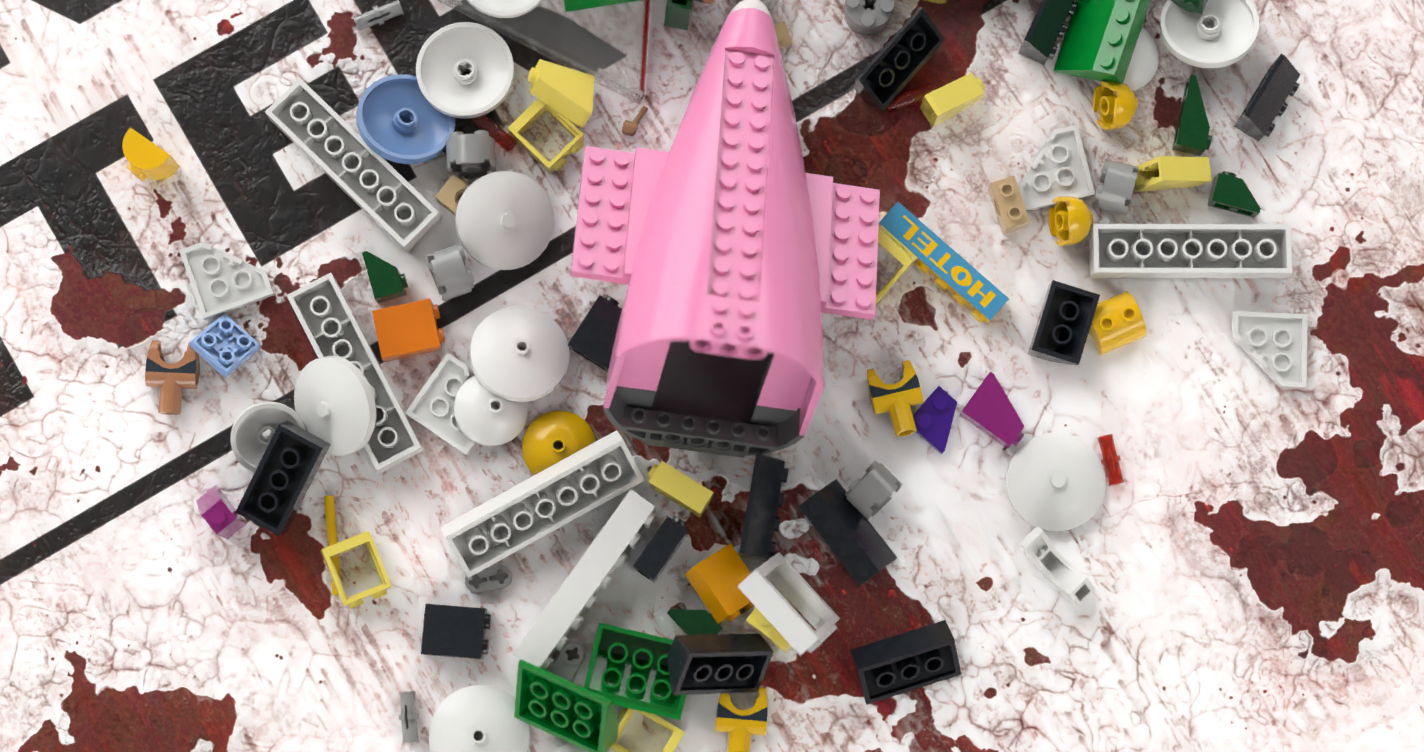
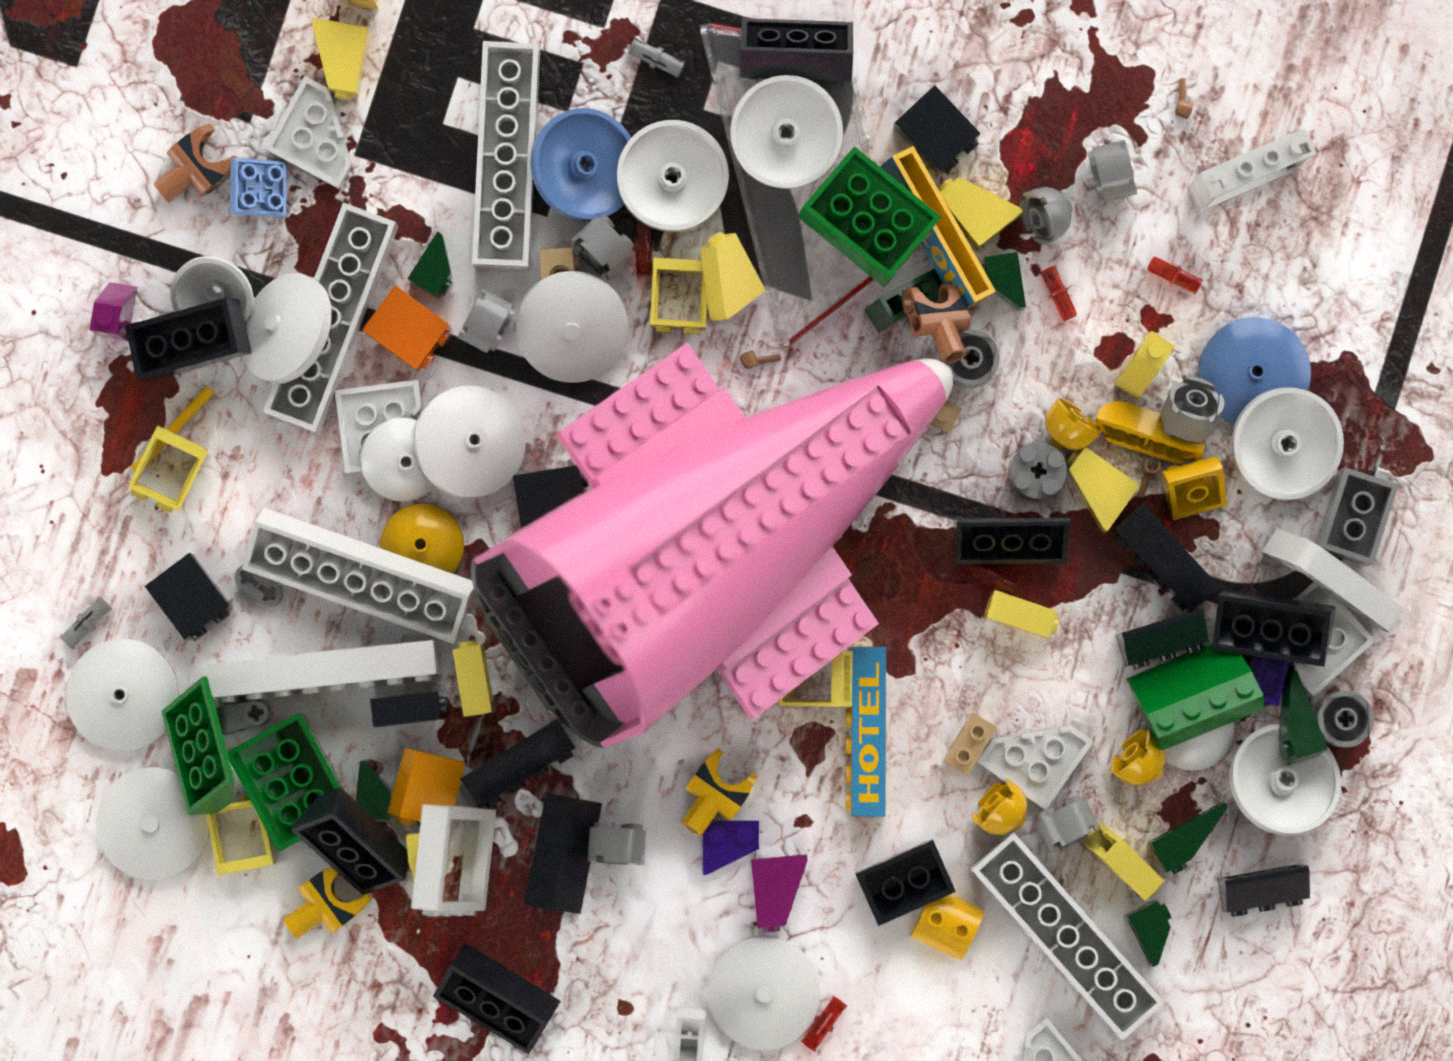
camera: 50 degrees right, 5 degrees up
none -> light yellow slope [312,18,370,100]

